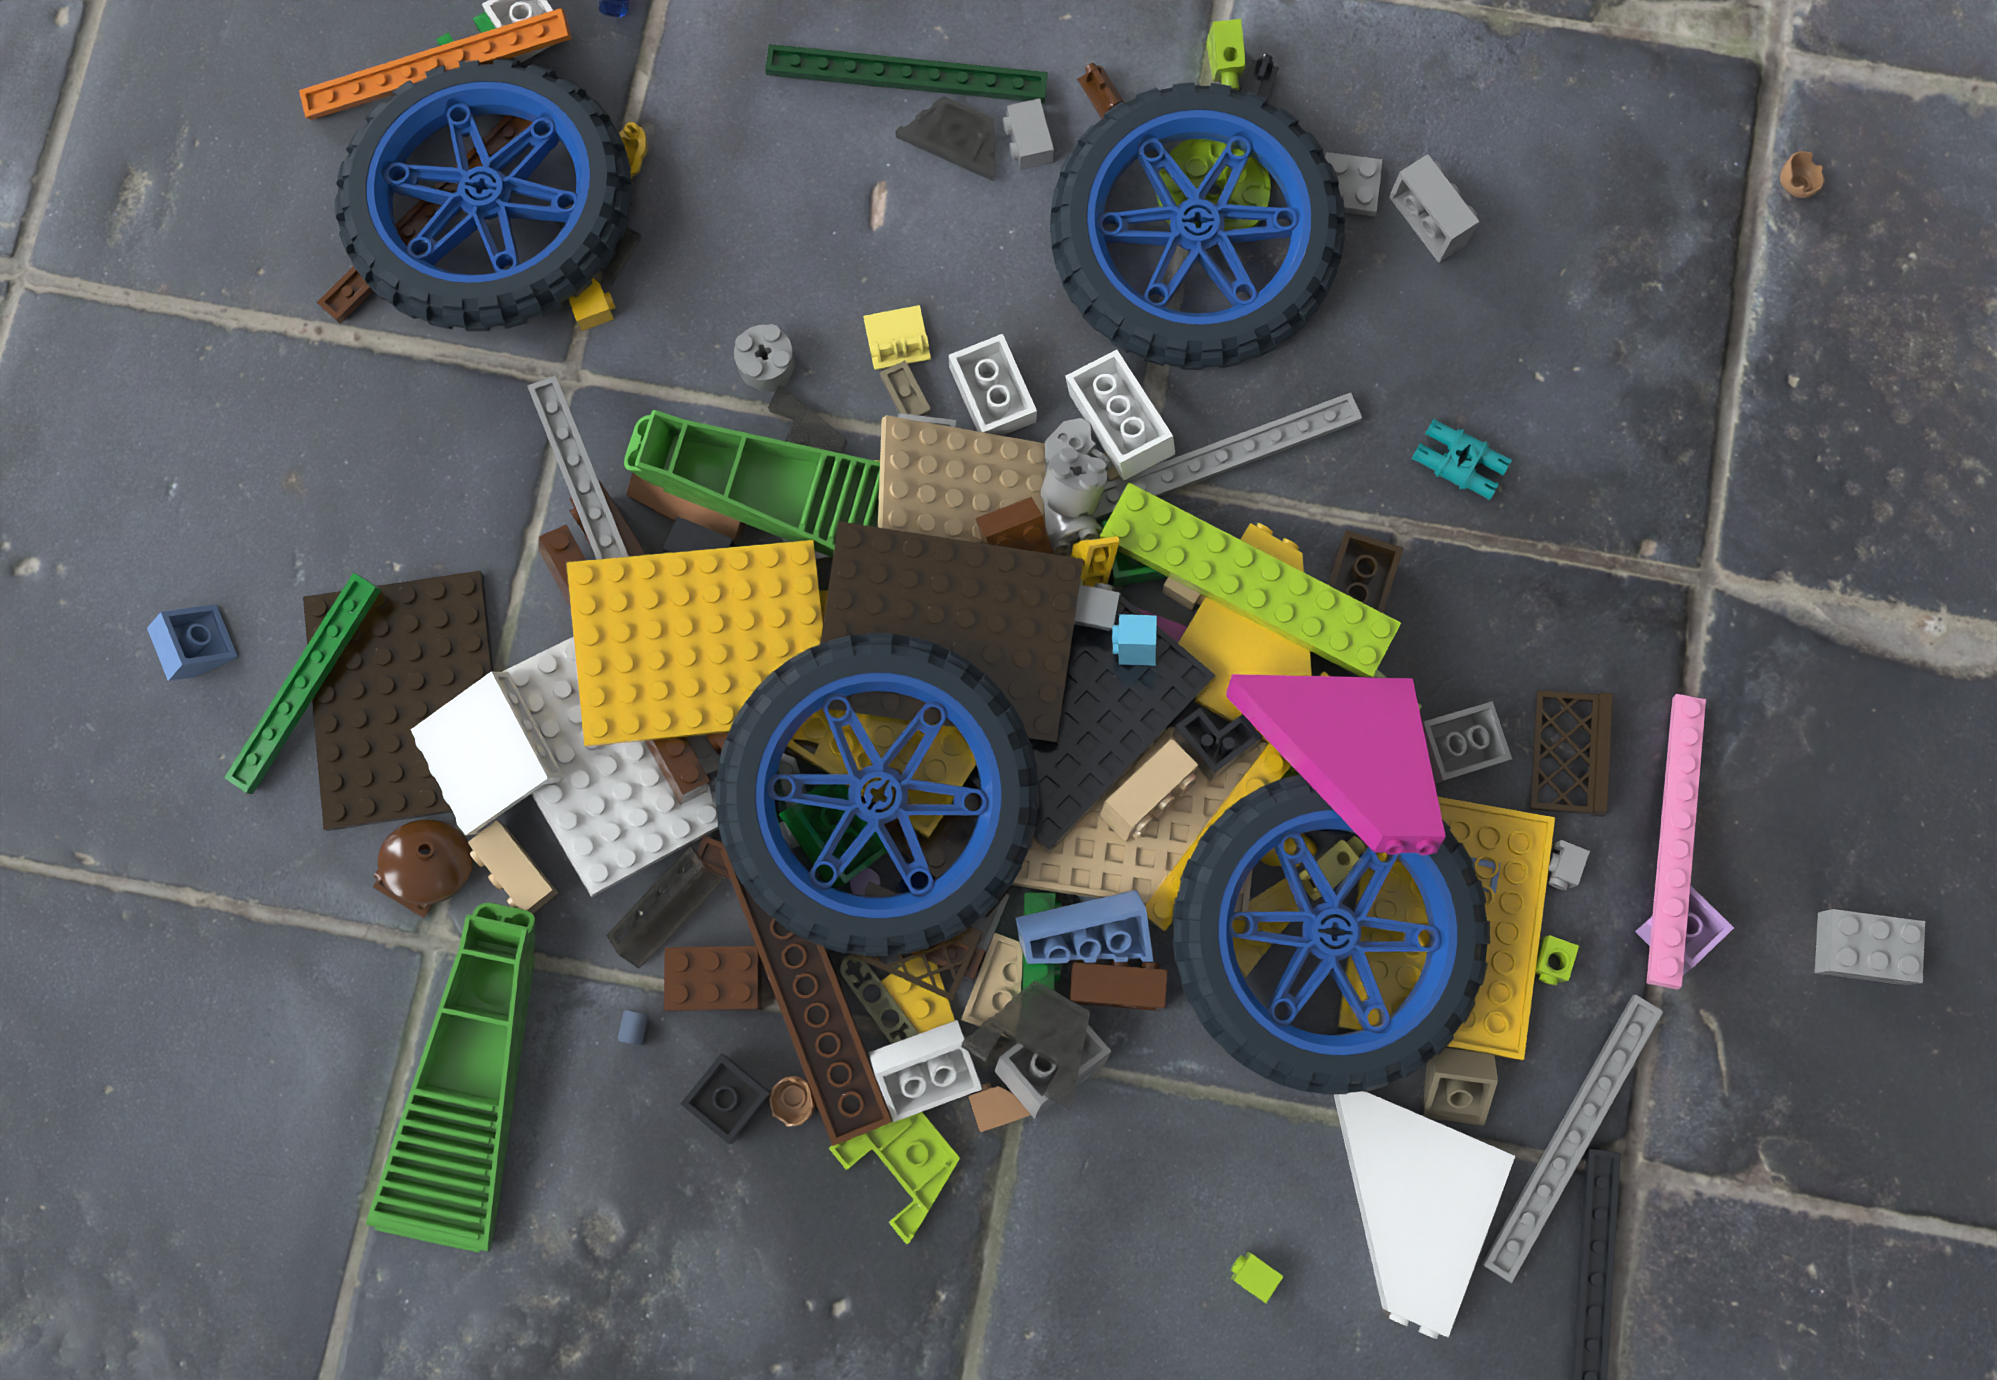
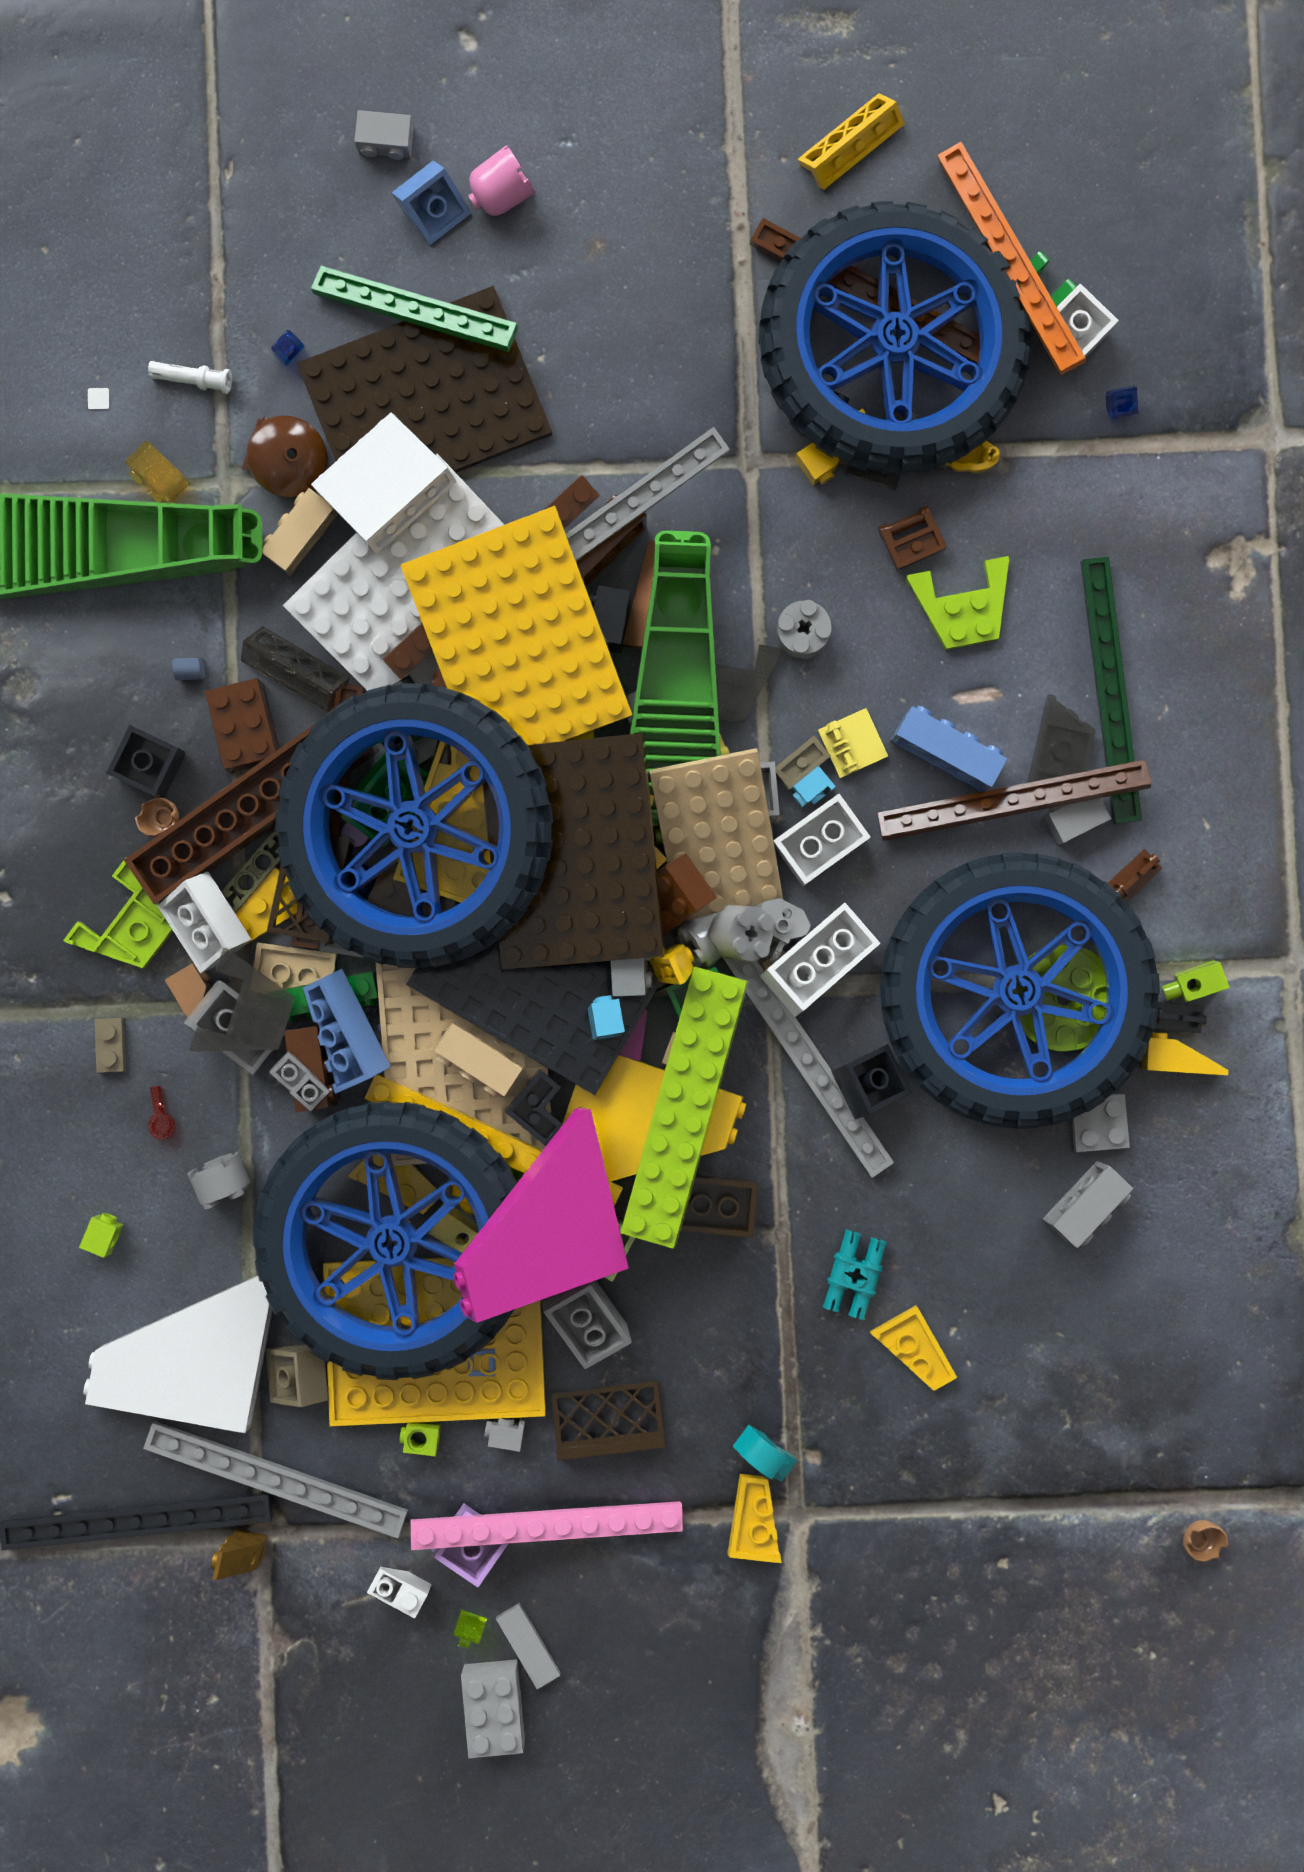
camera: 75 degrees right, 10 degrees up
none -> white sticker [88,388,109,409]
none -> dark tan plate [95,1018,126,1073]
none -> clear yellow brick [125,441,190,503]
none -> white pin [148,361,232,394]
none -> clear red plate [148,1086,175,1140]
none -> light grey brick [187,1152,251,1209]
none -> pearl gold slope [211,1528,268,1580]
none -> light grey slope [270,1051,330,1111]
none -> clear blue brick [271,330,305,366]
none -> light grey brick [354,110,414,160]
none -> white slope [367,1567,431,1619]
none -> clear neon green tile [453,1610,487,1649]
none -> bright pink cylinder [468,146,536,216]
none -> light grey tile [496,1602,561,1689]
none -> yellow wing [727,1474,782,1563]
none -> teal brick [733,1425,798,1482]
none -> medium azure brick [792,766,836,807]
none -> yellow fence [798,93,905,190]
none -> black brick [831,1044,912,1120]
none -> yellow wing [869,1305,957,1391]
none -> reddish brown plate [878,506,947,571]
none -> plate [878,760,1152,841]
none -> medium blue brick [890,706,1007,792]
none -> lime wing [905,556,1009,650]
none -> yellow slope [1140,1032,1228,1075]

